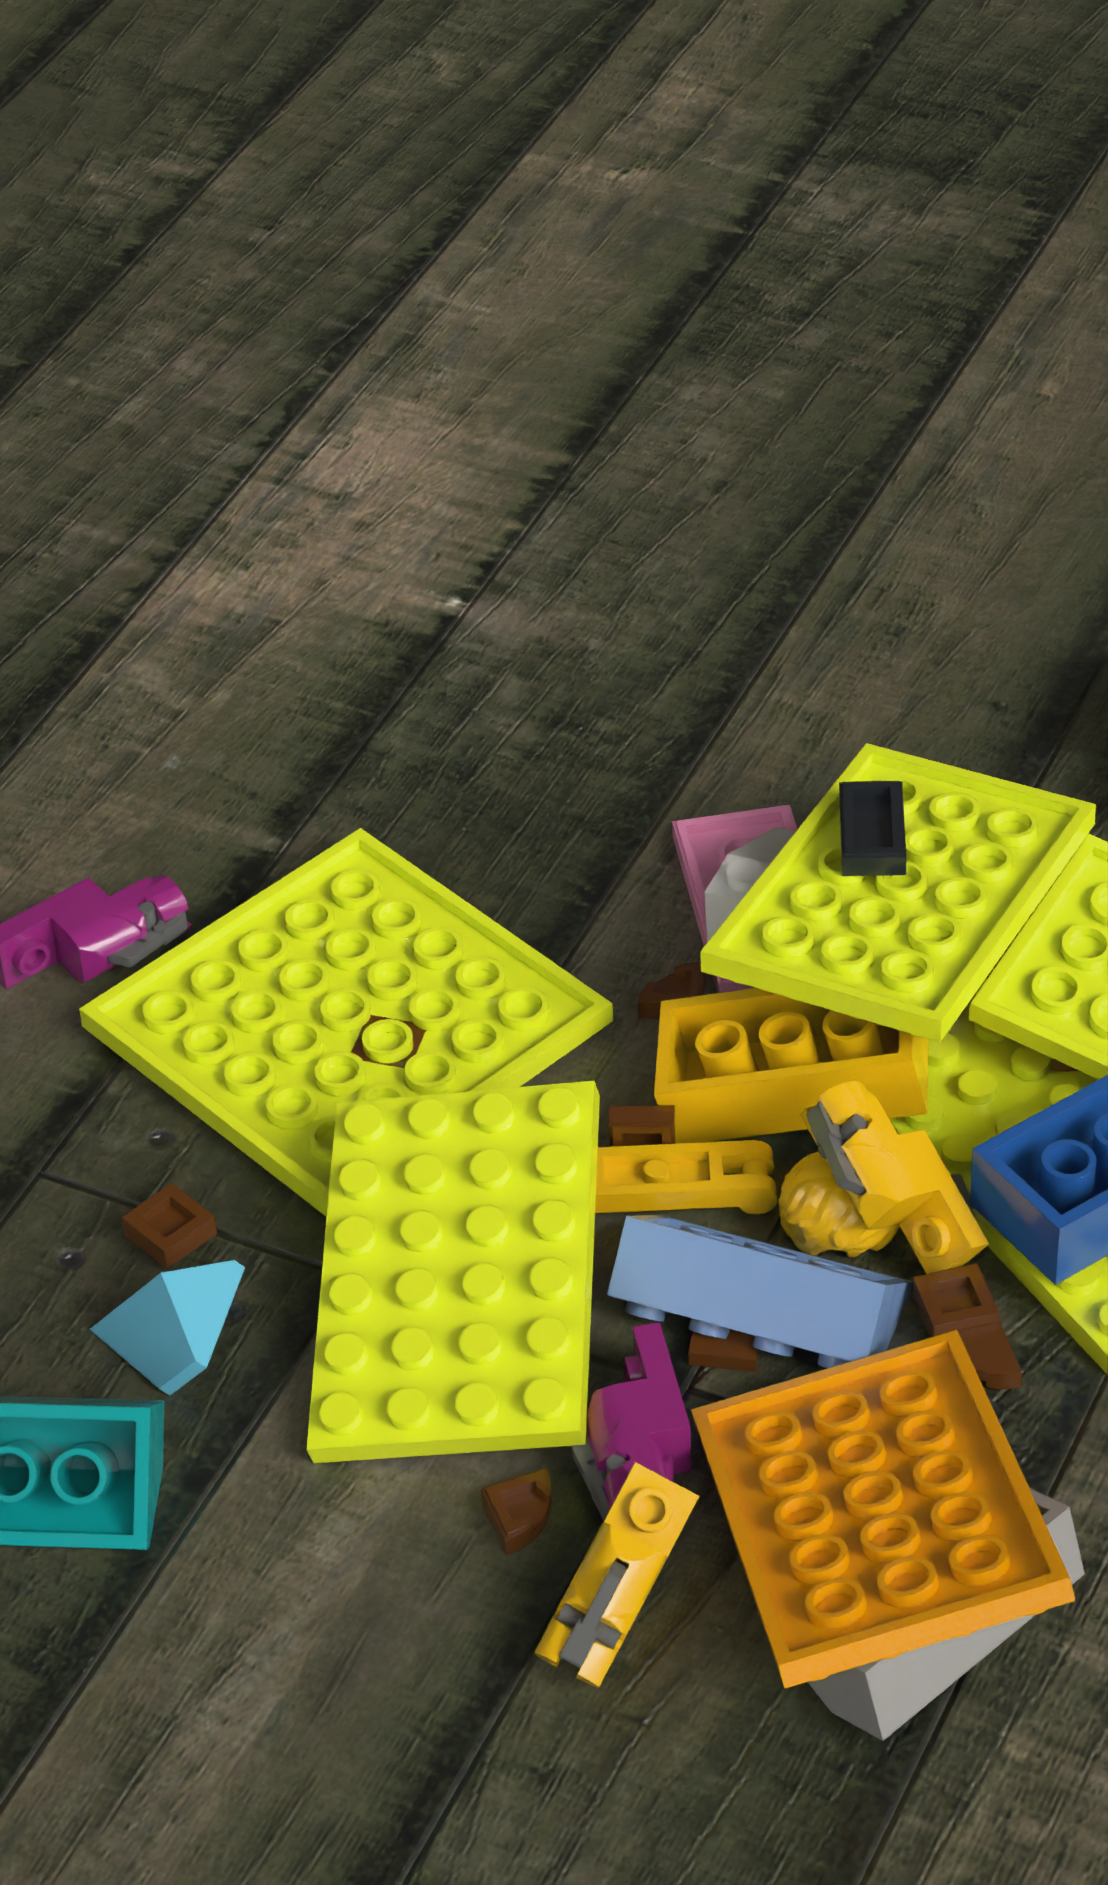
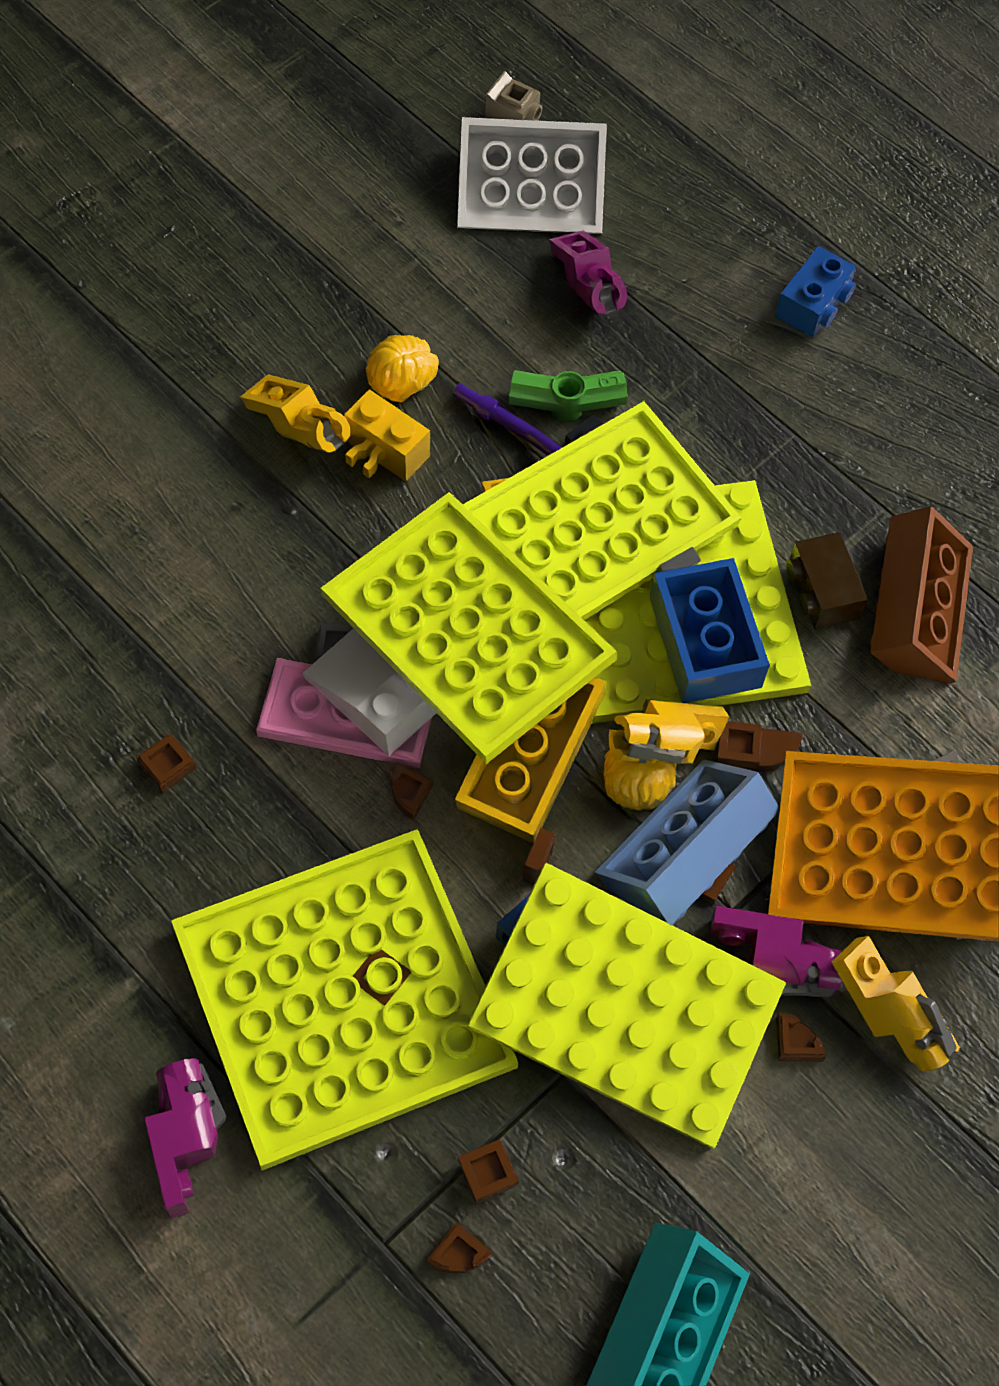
camera: 75 degrees left, 20 degrees up
medium azure slope [89,1260,245,1396] -> none
yellow plate [595,1140,777,1215] -> none
black tile [839,781,906,876] -> none
none -> reddish brown tile [136,733,197,793]
none -> reddish brown tile [427,1223,493,1274]

